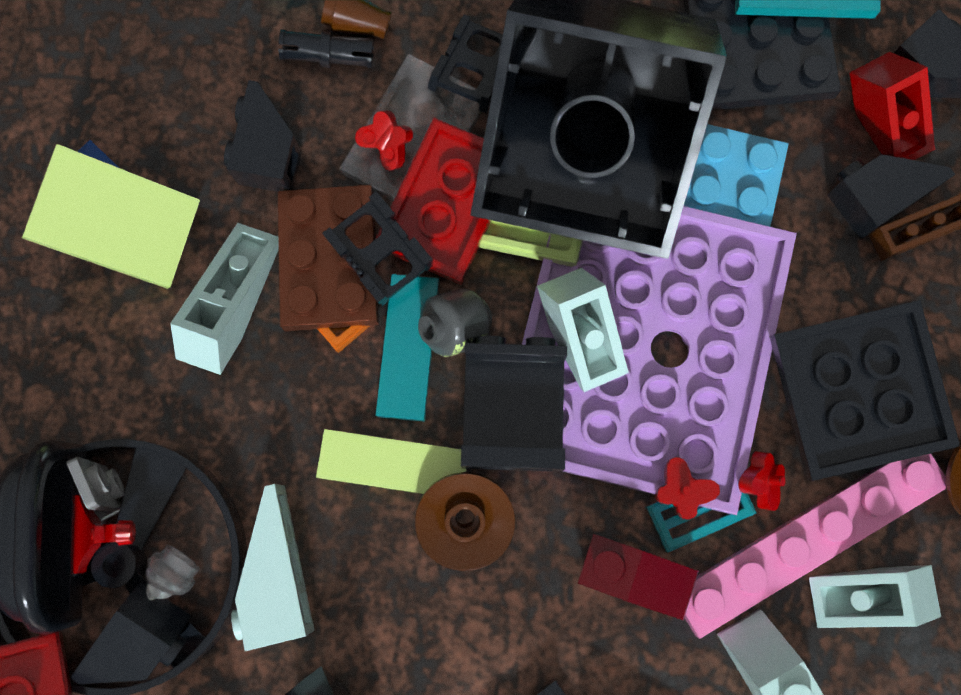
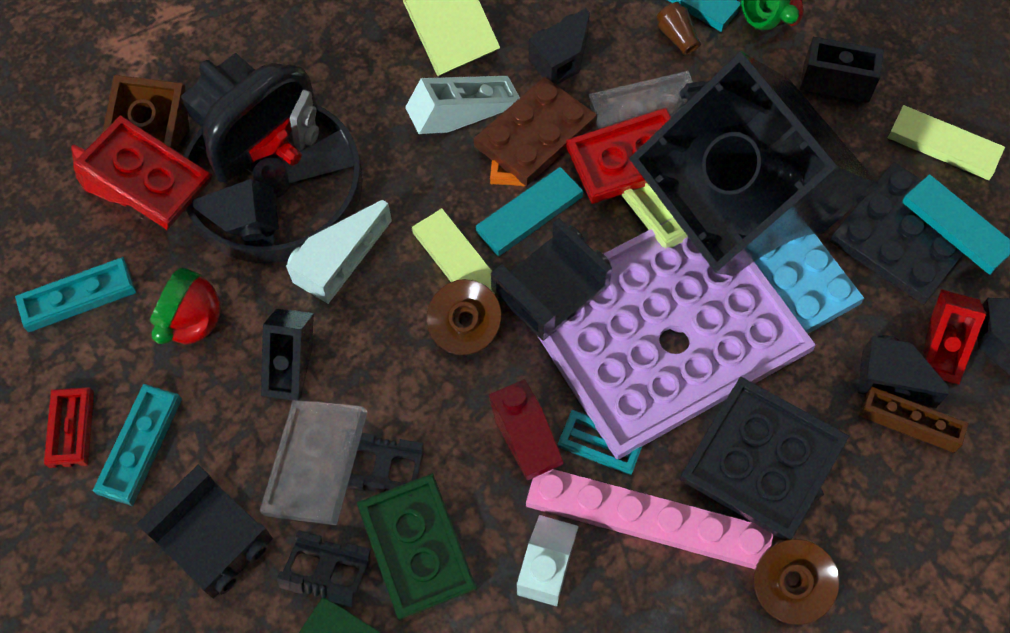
camera: 45 degrees right, 15 degrees down
clear plate [146,544,200,600] -> none
black pin [278,29,374,68] -> none
black piece [322,191,433,306] -> none
red piece [355,110,413,171] -> none
dark grey head [418,288,492,357] -> none
light aqua slope [537,268,629,392] -> none
red piece [655,457,720,520] -> none
red piece [739,451,786,511] -> none
light aqua slope [809,565,941,628] -> none

